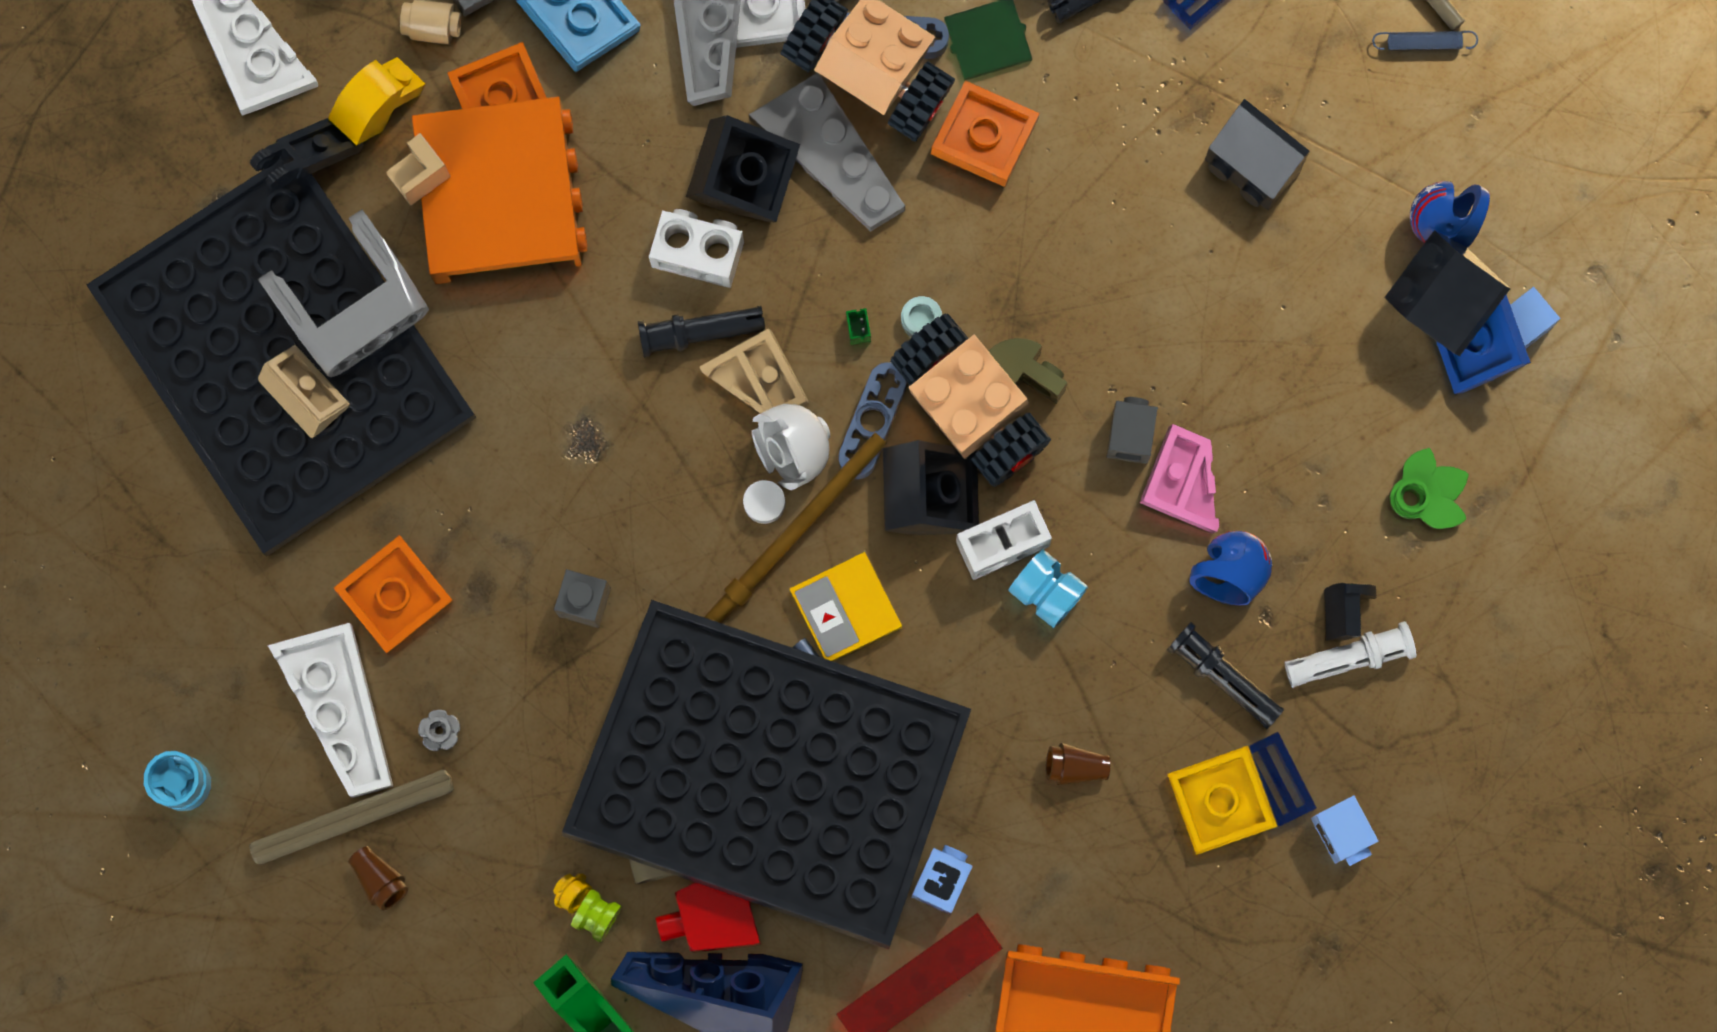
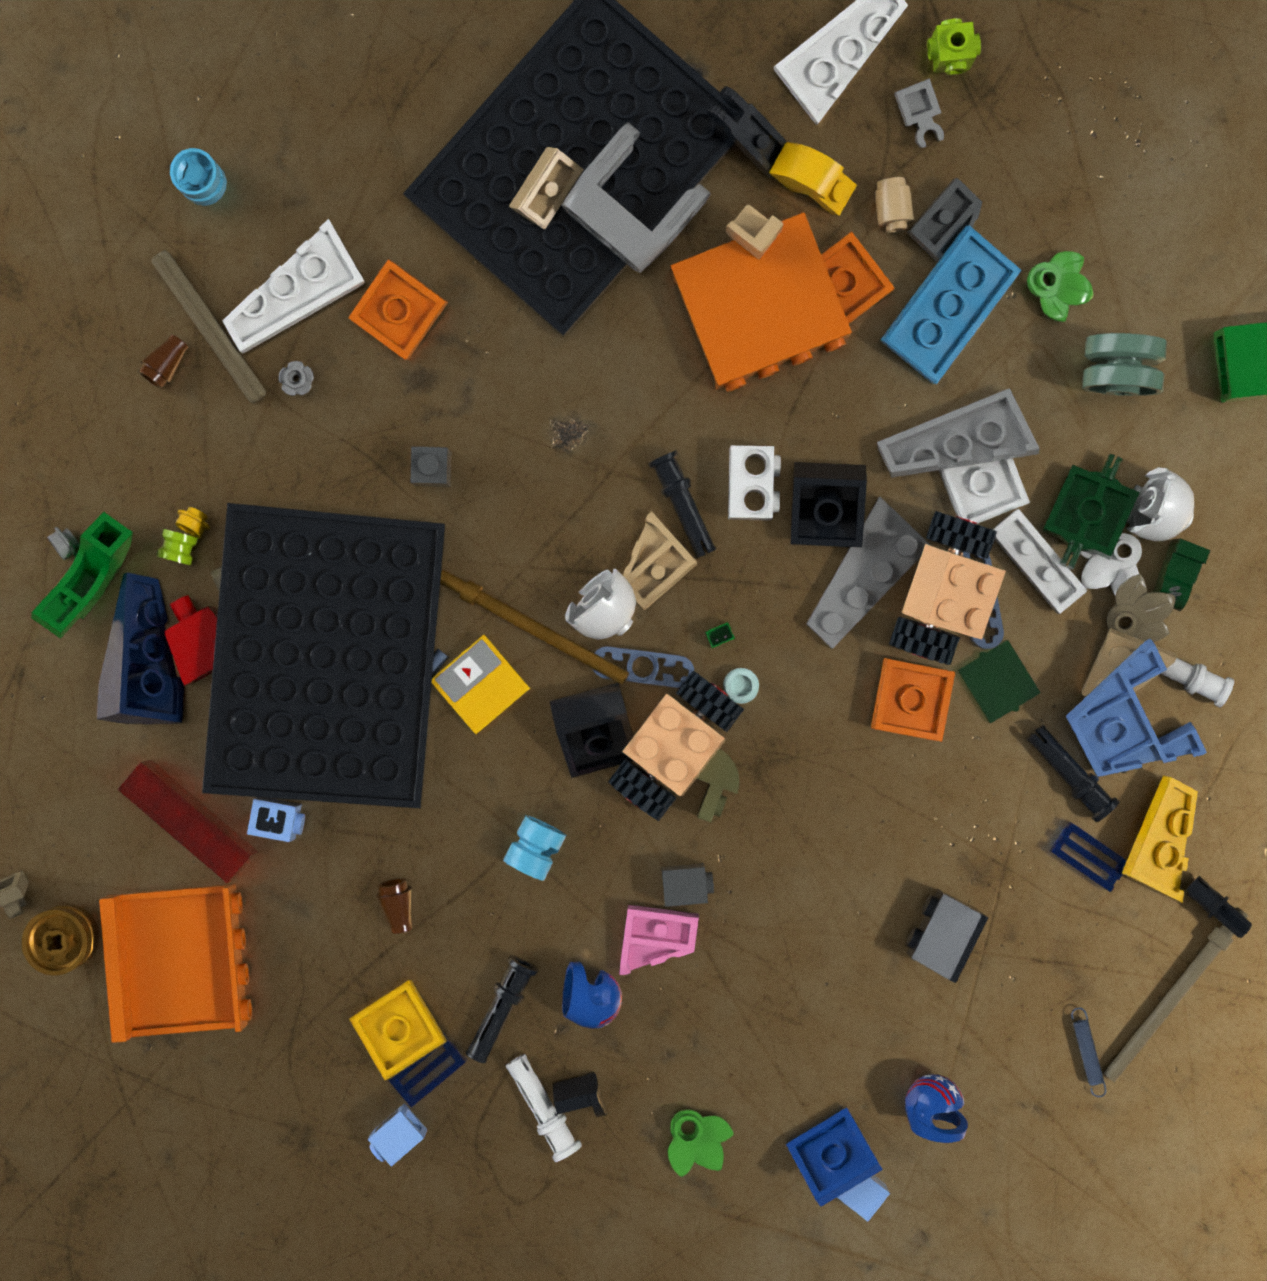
camera: 70 degrees right, 10 degrees up
white tile [743,480,786,524] -> none
white brick [956,500,1052,580] -> none
black slope [1384,230,1511,356] -> none

